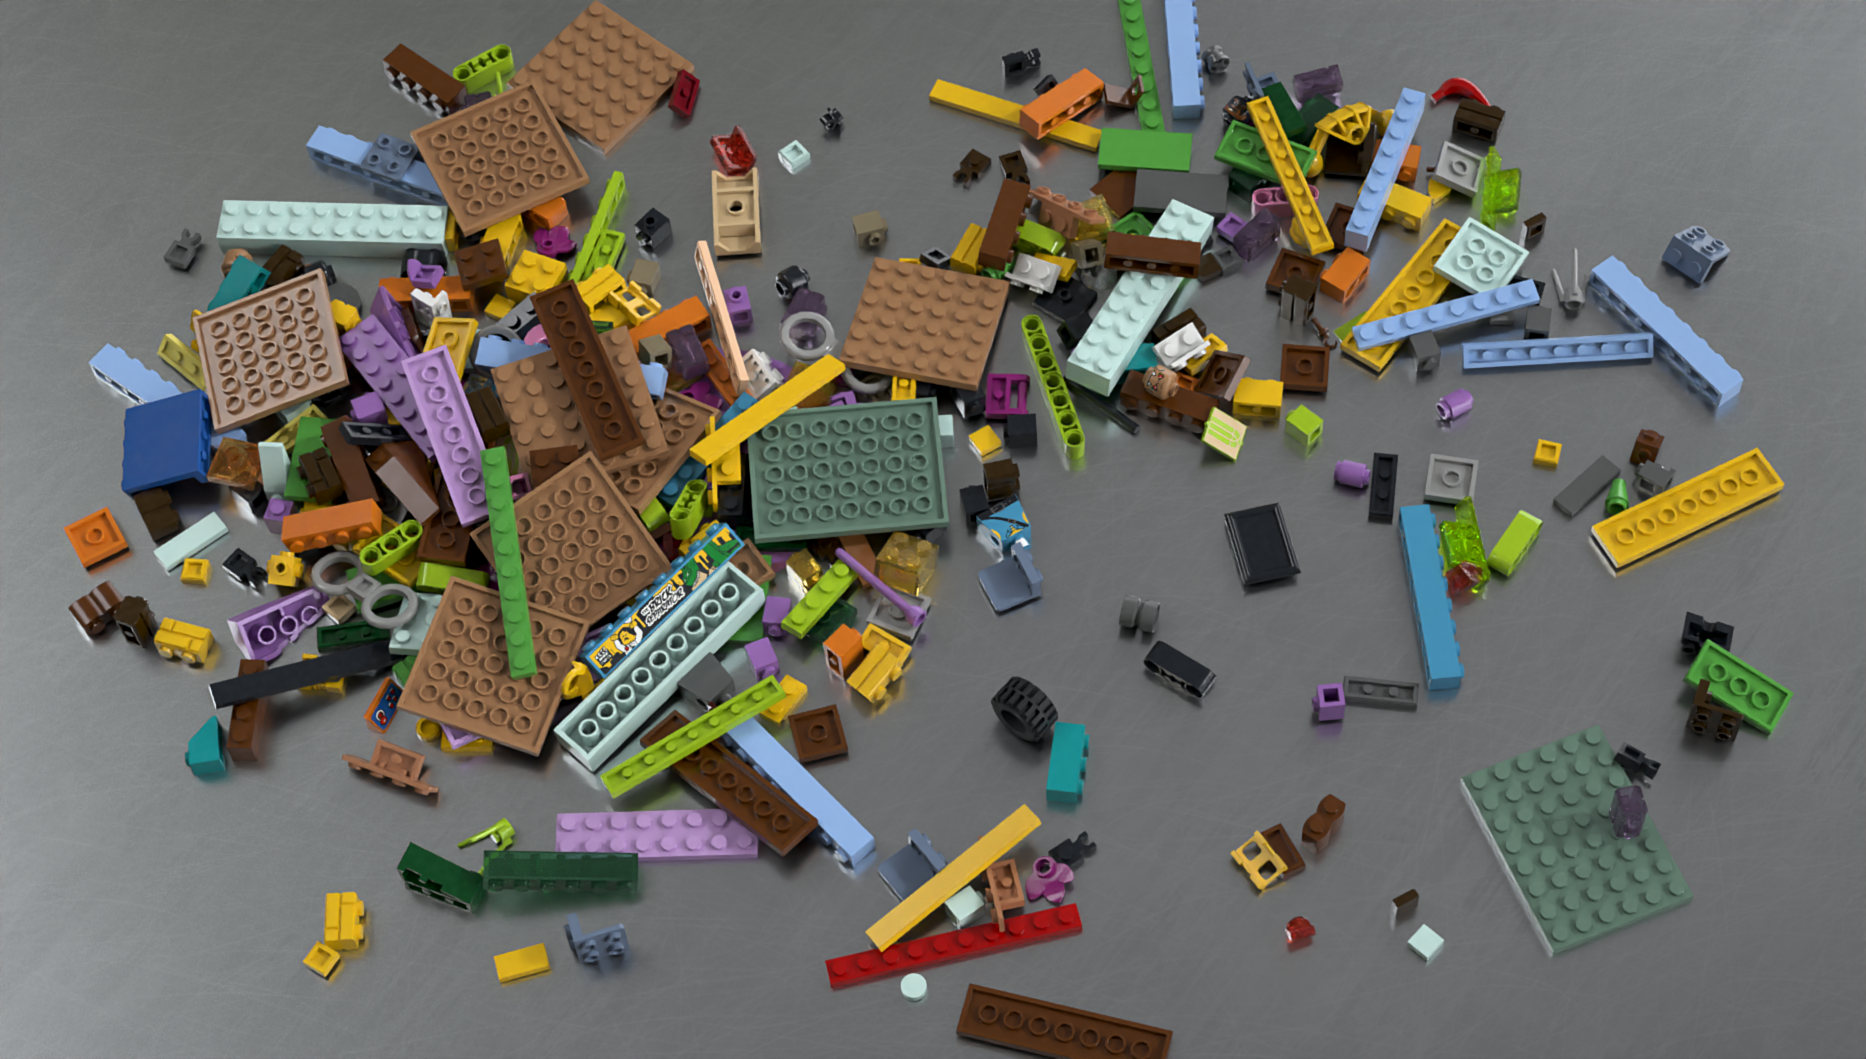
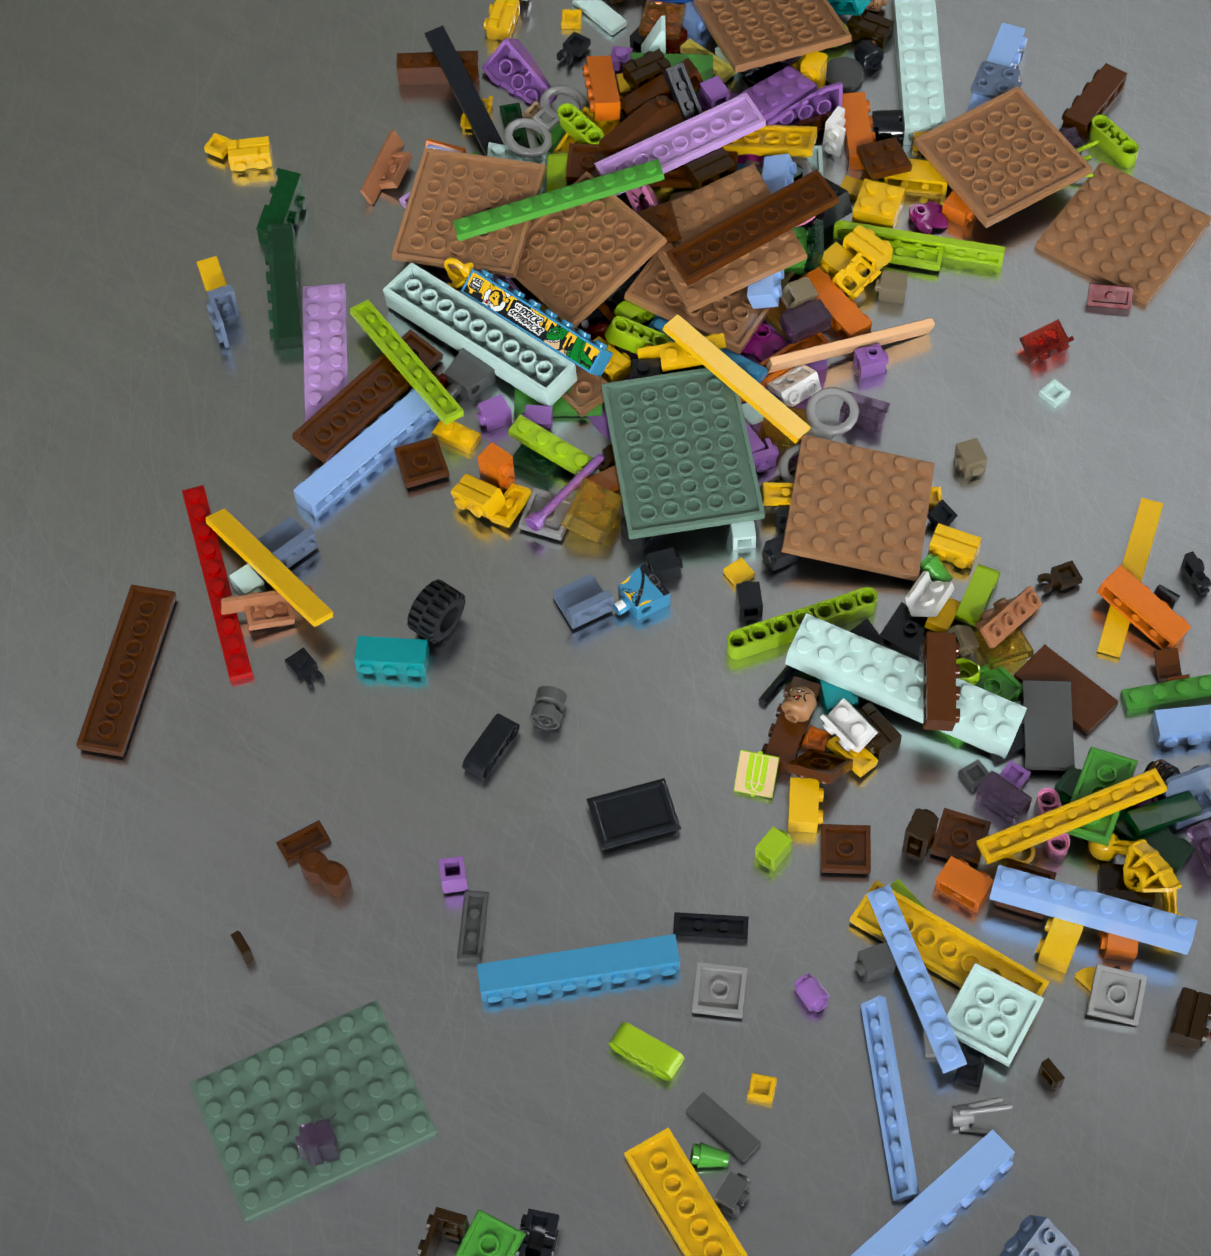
camera: 85 degrees right, 0 degrees up
teal slope [185,716,224,775] -> none
yellow brick [266,551,304,587] -> none
medium lavender plate [407,259,445,289] -> none
lime plant [457,817,515,875] -> none
black brick [634,208,672,250] -> none
tan piece [712,167,762,256] -> none
black head [775,265,810,299] -> none
clear yellow brick [786,548,823,593] -> none
black plate [819,107,844,131] -> none
light aqua tile [901,973,927,1001] -> none
dark brown plate [952,148,991,189] -> none
reddish brown brick [978,178,1033,272] -> none
dark brown brick [983,458,1020,503] -> none
magenta plate [985,373,1030,419] -> none
magenta plate [1025,856,1074,903] -> none
bright green tile [1098,128,1193,173] -> none
dark brown tile [1198,252,1222,283] -> none
yellow piece [1230,830,1288,890] -> none
clear red plate [1285,916,1315,941] -> none
reddish brown hand [1311,317,1337,349] -> none
medium lavender brick [1334,460,1371,488] -> none
light aqua tile [1407,924,1444,961] -> none
clear neon green bracket [1439,496,1491,591] -> none
clear red plate [1444,560,1482,596] -> none
clear neon green bracket [1480,146,1522,231] -> none
dark grey brick [1523,305,1552,340] -> none
black plate [1614,742,1661,780] -> none
reddish brown bracket [1630,429,1664,464] -> none

